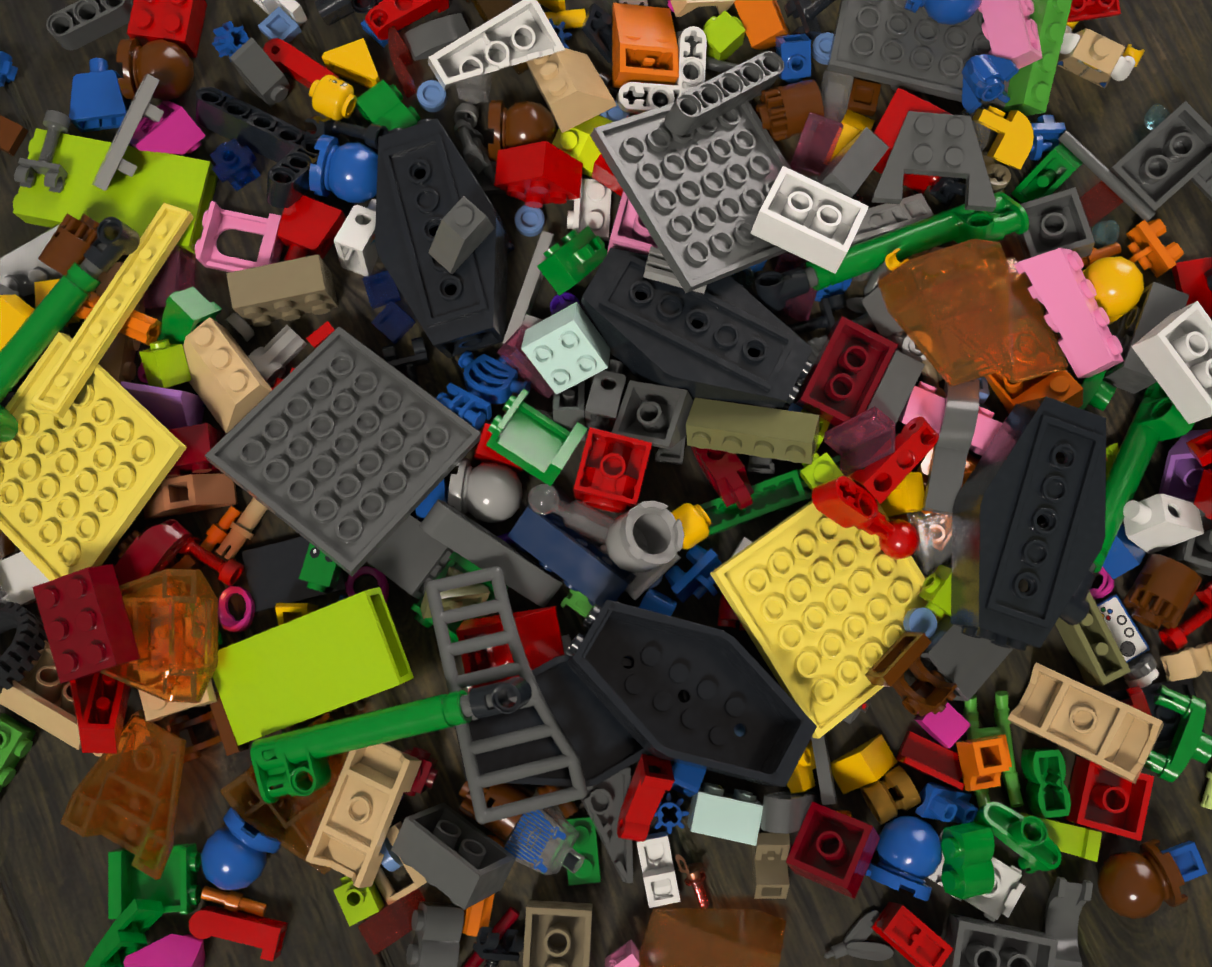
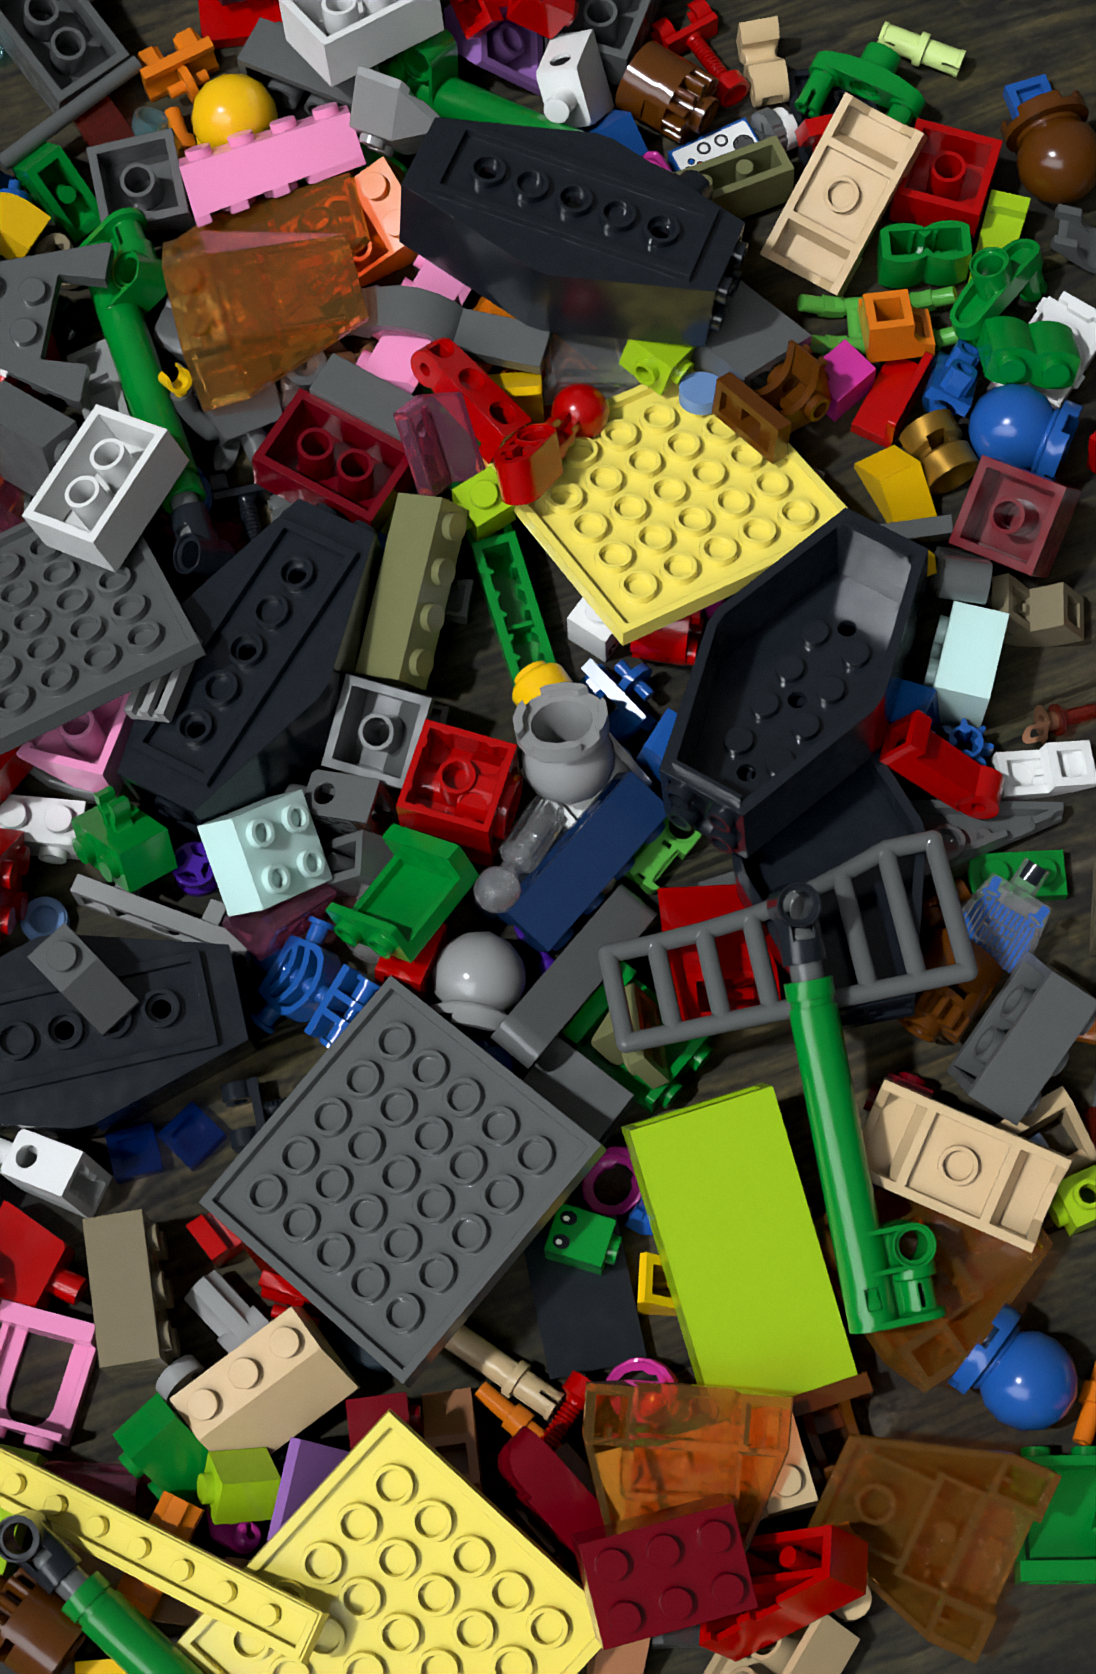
camera: 85 degrees left, 10 degrees down
dark red piece [691,446,754,510] -> none
none -> light grey wedge [349,65,440,158]

